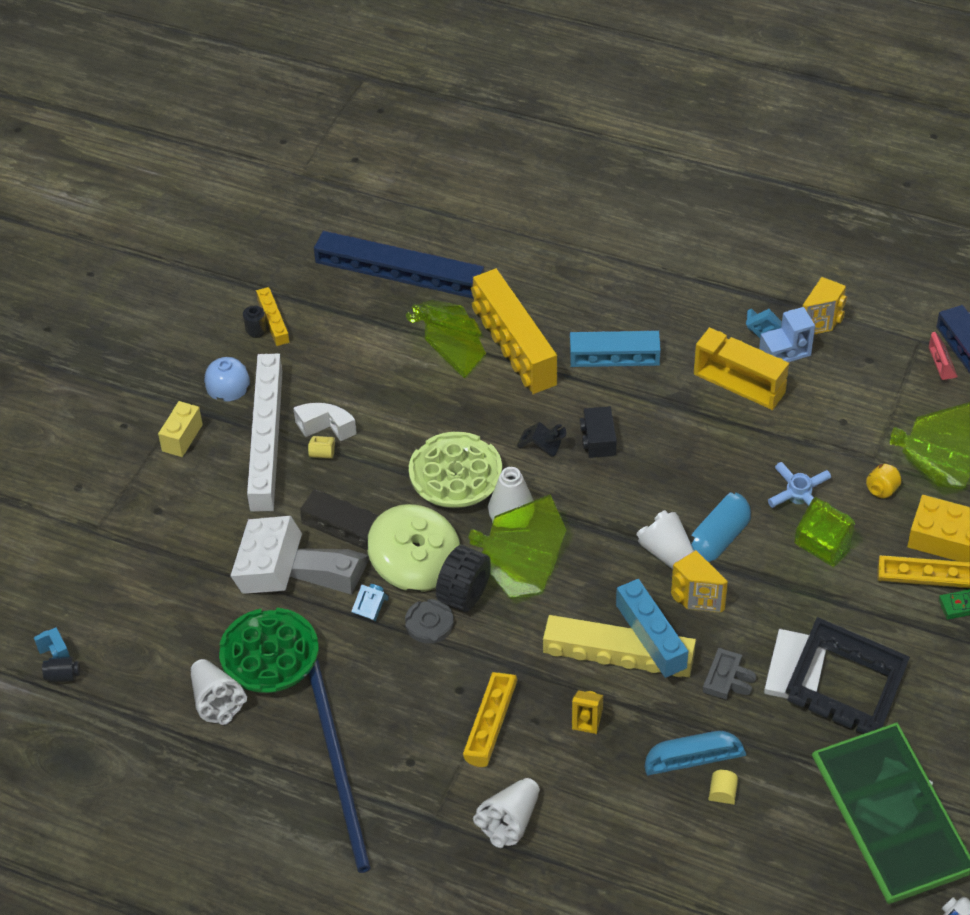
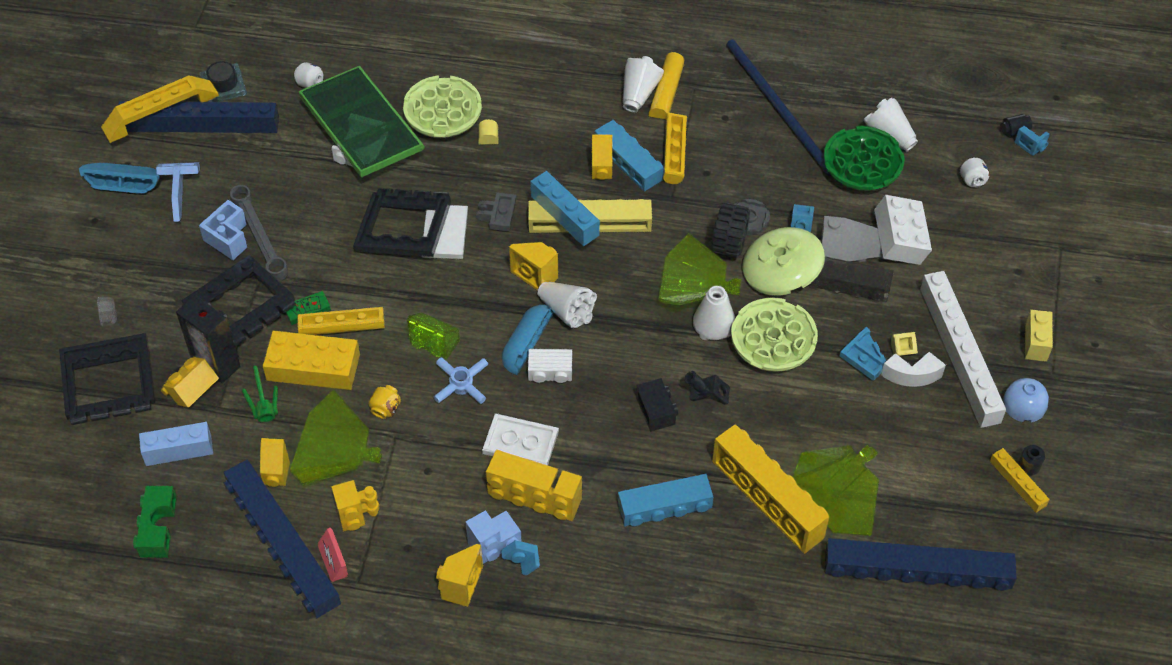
camera: 165 degrees right, 5 degrees up
dark azure brick [645,731,746,775] -> none
none -> yellow brick [331,480,379,532]
none -> yellowish green brick [403,76,482,138]
none -> white tile [482,414,559,465]
none -> white brick [528,349,572,383]
none -> dark azure brick [595,120,664,192]
none -> yellow brick [649,52,684,120]
none -> dark azure wing [840,327,887,381]
none -> white head [960,158,990,188]

